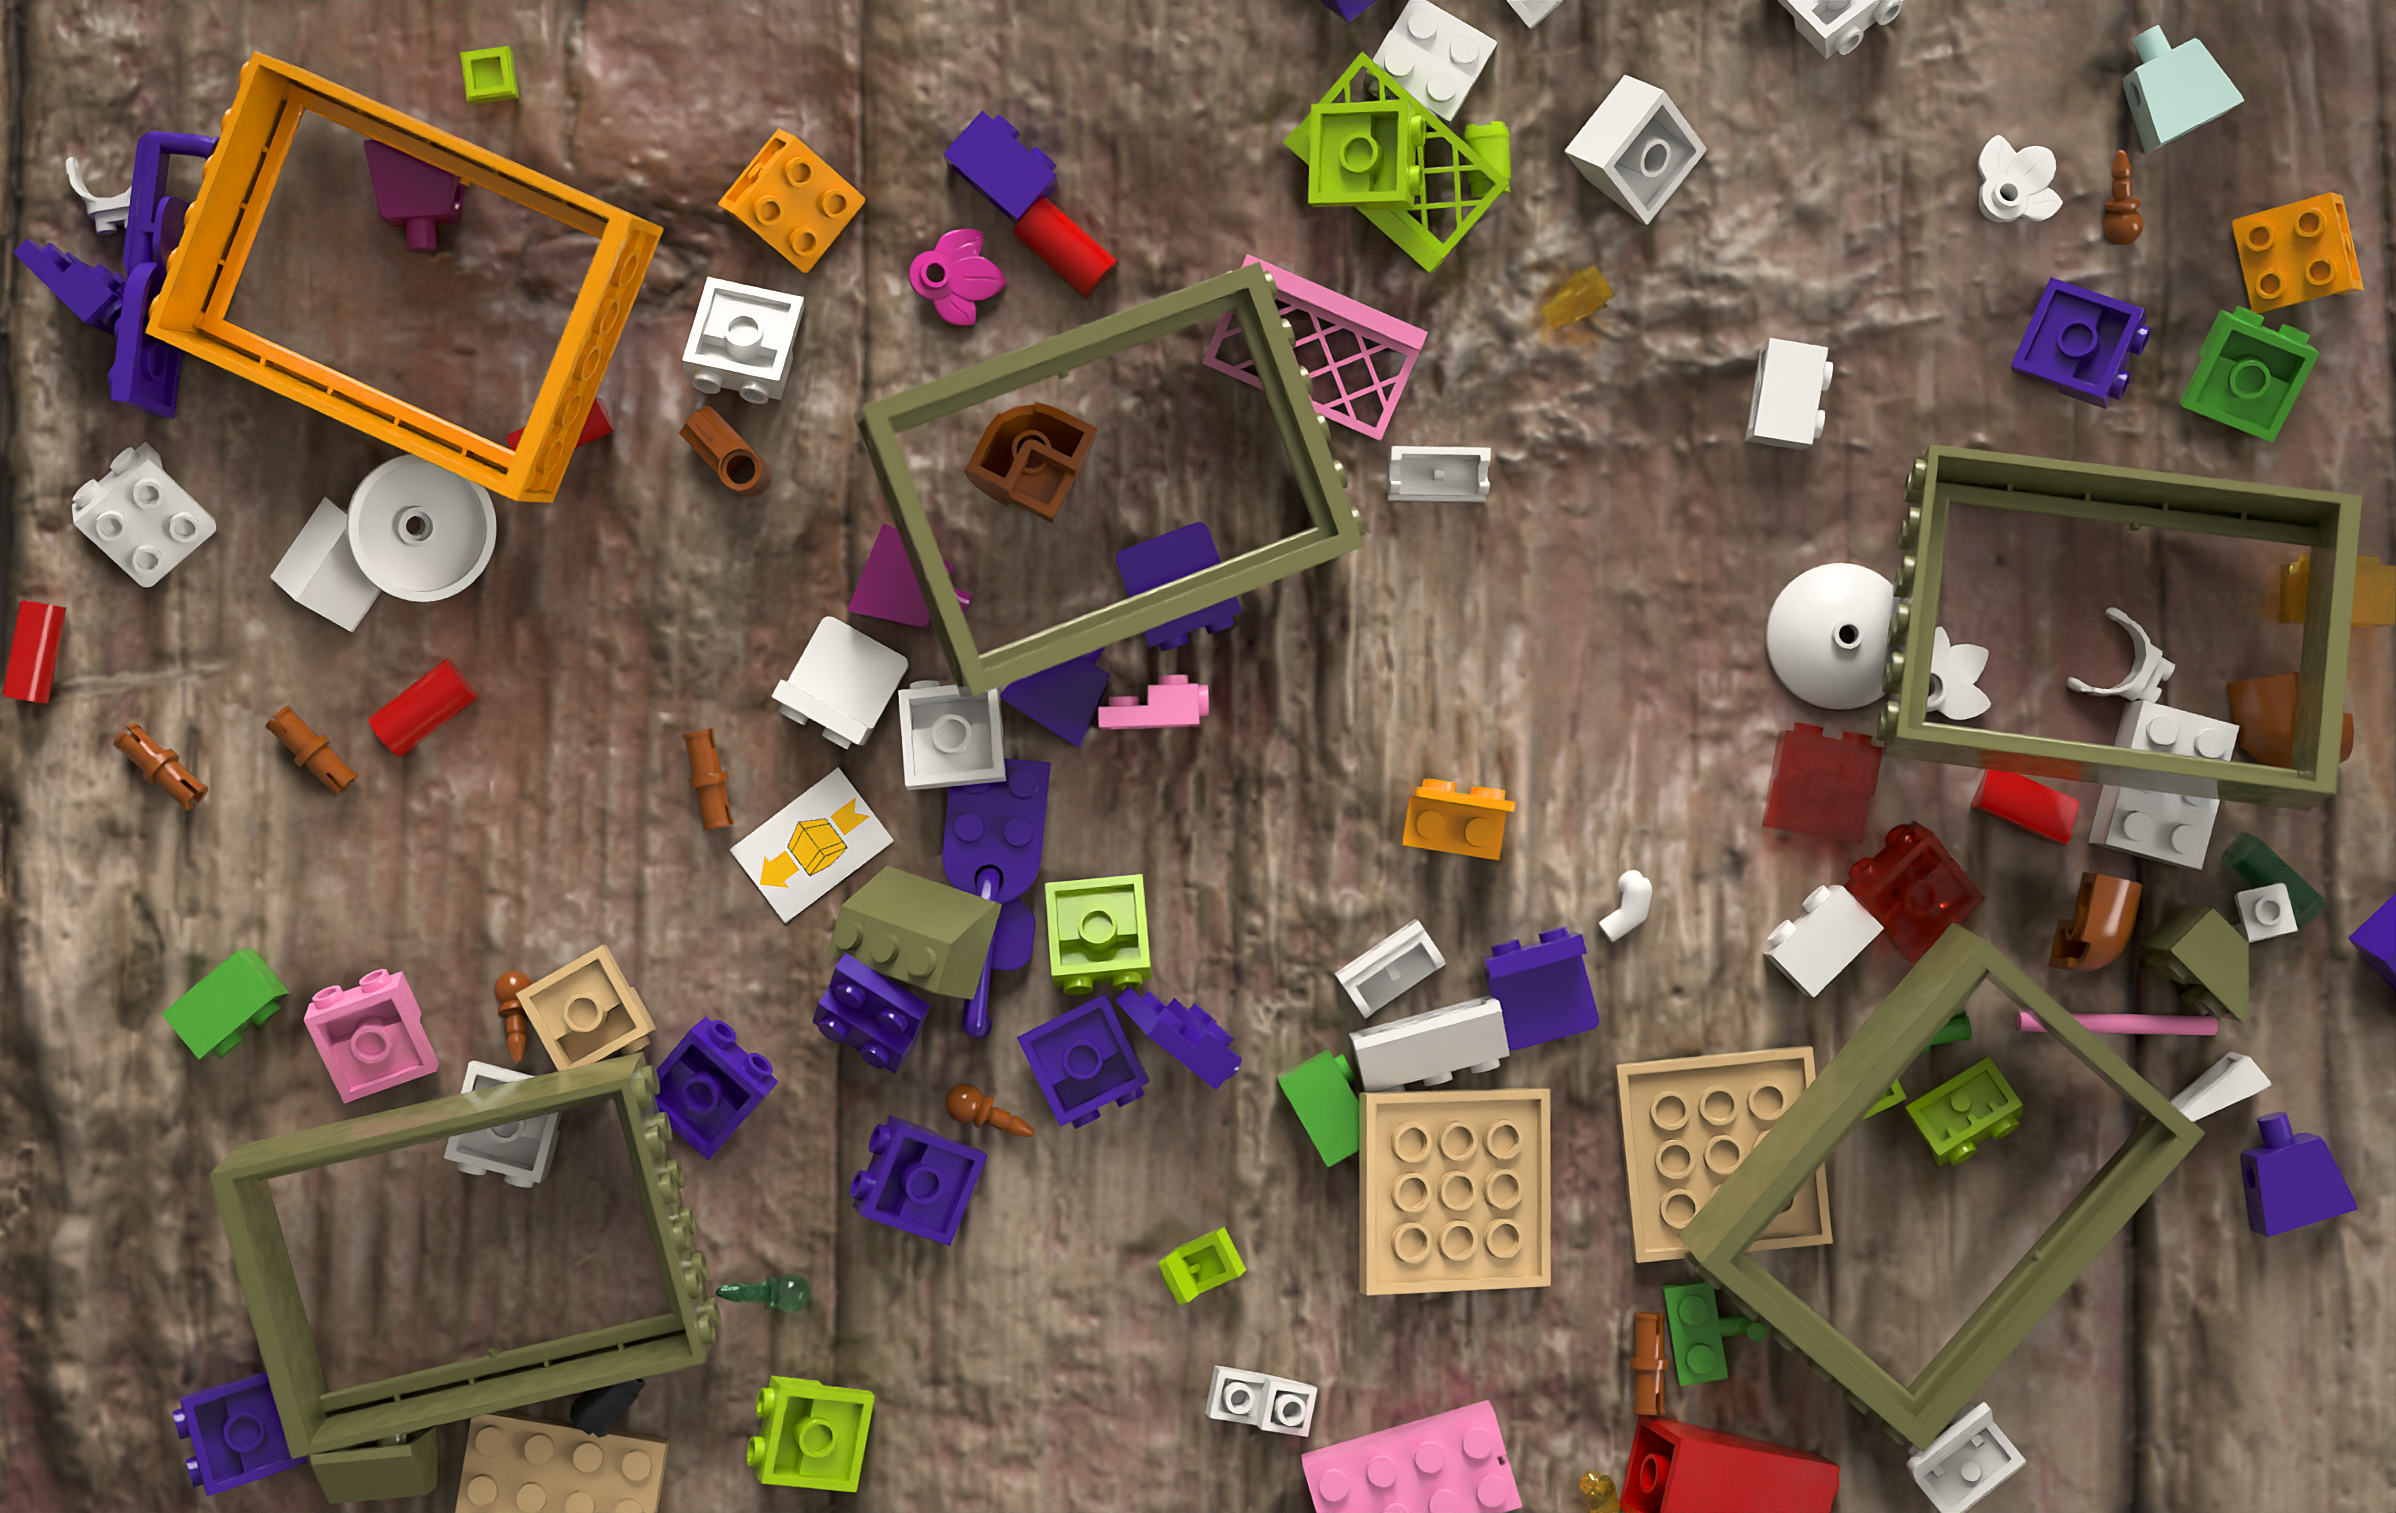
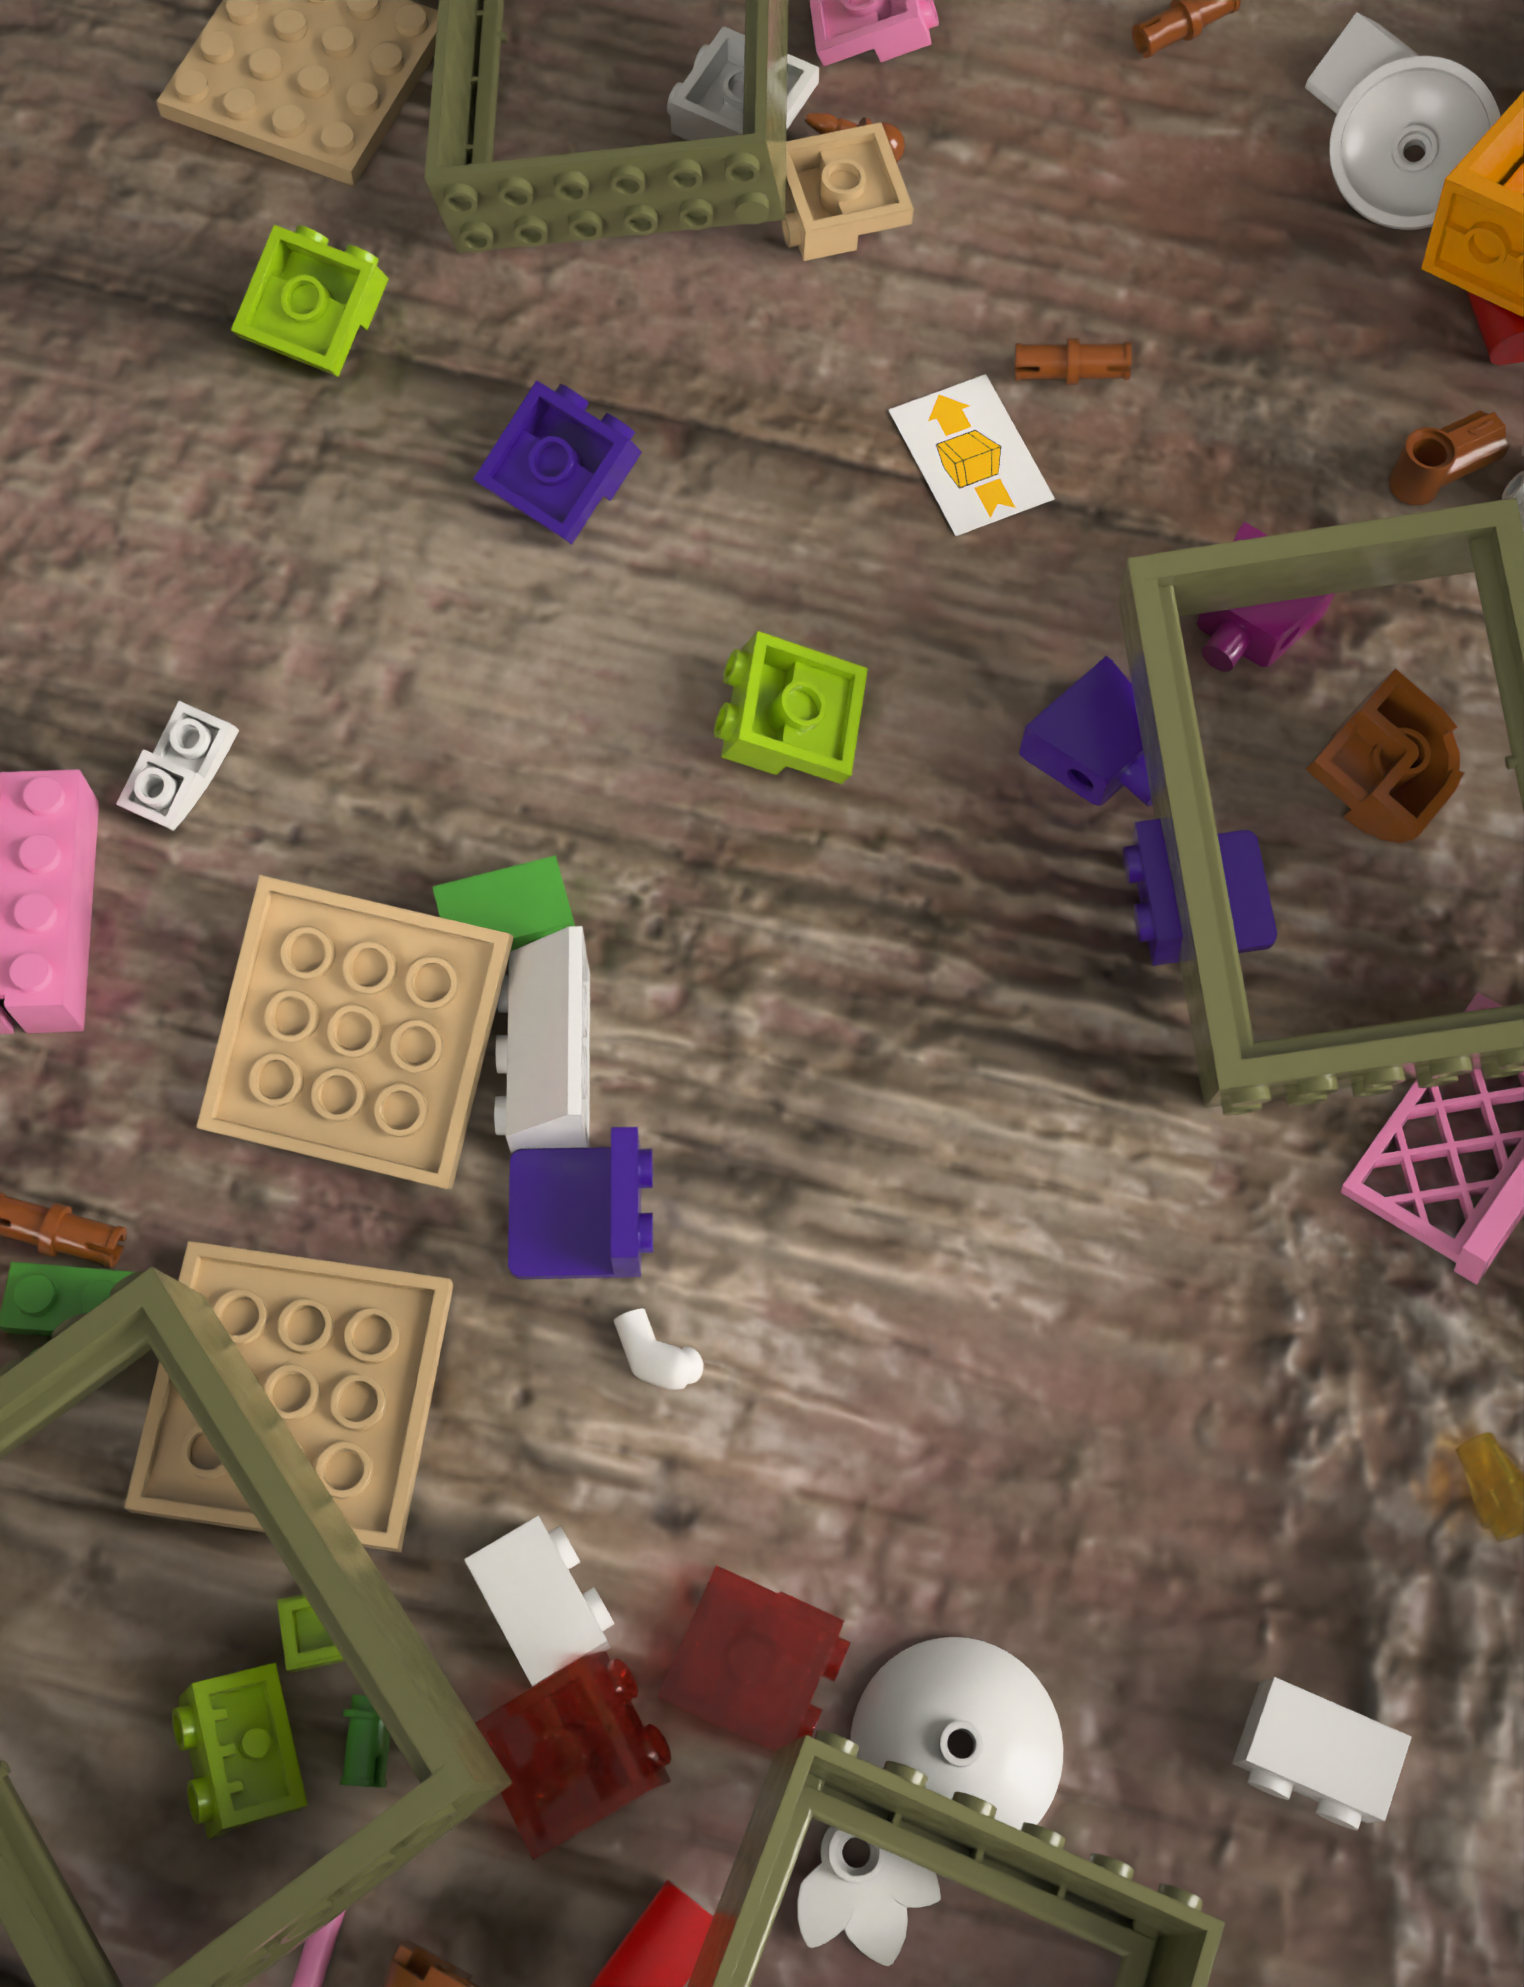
camera: 105 degrees right, 20 degrees down
red brick [368,658,479,757] -> none
black piece [569,1378,645,1438] -> none
dark purple plate [655,1016,779,1161] -> none
clear green bar [716,1273,811,1313] -> none
white bracket [771,616,909,749] -> none
dark purple plate [812,953,930,1074] -> none
olive slope [827,866,1002,1000] -> none
white plate [898,680,1006,790] -> none
dark purple plate [942,758,1051,1039] -> none
dark orange bar [945,1083,1034,1138] -> none
dark purple plate [1017,993,1150,1129] -> none
bright pink plate [1098,675,1209,730] -> none
dark purple plate [1115,986,1242,1090] -> none
lime bracket [1158,1227,1246,1306] -> none
white hinge [1334,919,1446,1019] -> none
white hinge [1388,446,1491,502] -> none
light orange bracket [1401,778,1516,860] -> none

